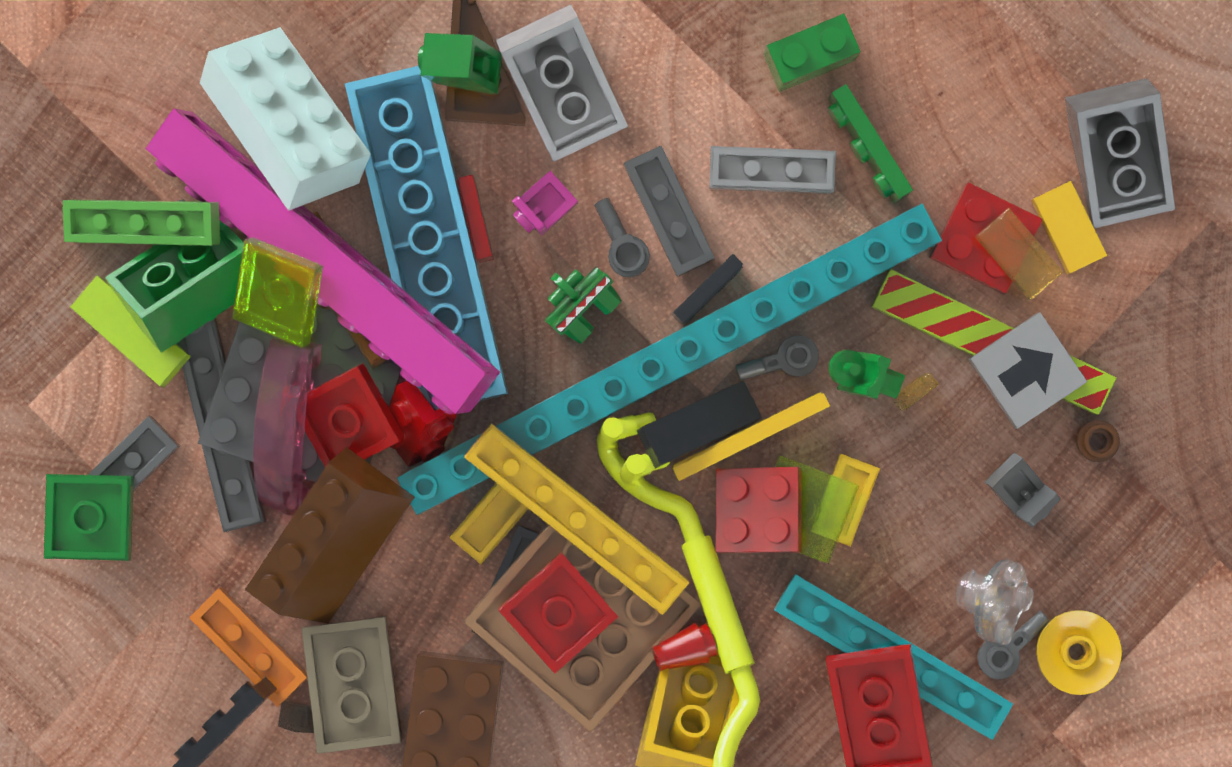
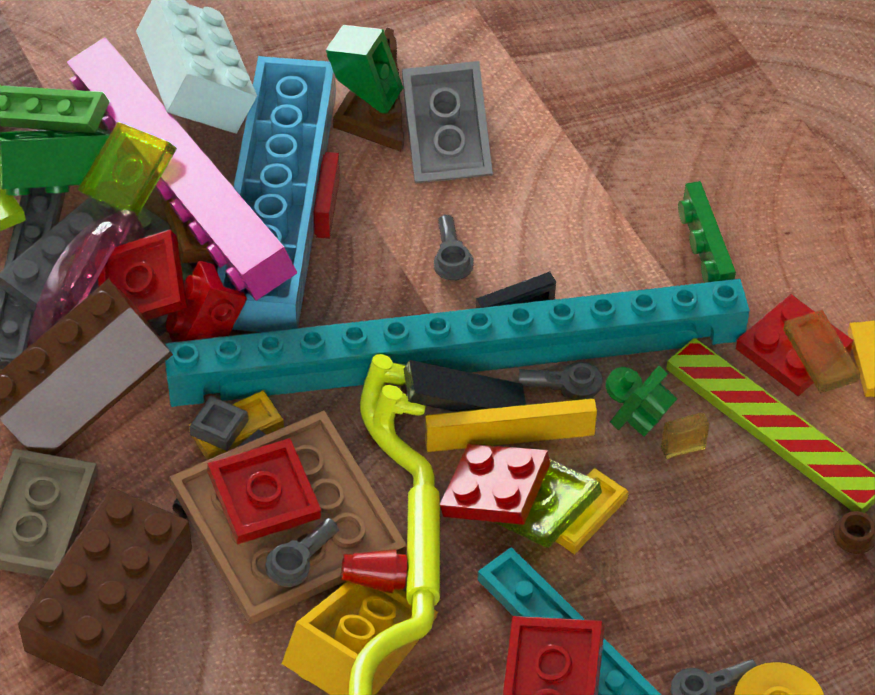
camera: 15 degrees right, 35 degrees down
yellow tile [464,423,690,615] -> none
dark pink bracket [512,171,578,236] -> none
green hips [544,266,622,344] -> none
dark grey plate [624,146,715,277] -> none
light grey tile [709,146,836,194] -> none
green brick [763,13,861,92] -> none
clear plate [955,559,1034,645] -> none
light grey tile [968,312,1087,429] -> none
dark grey bracket [985,453,1061,527] -> none
none -> dark grey tile [189,396,249,451]
none -> dark grey plate [265,518,339,587]

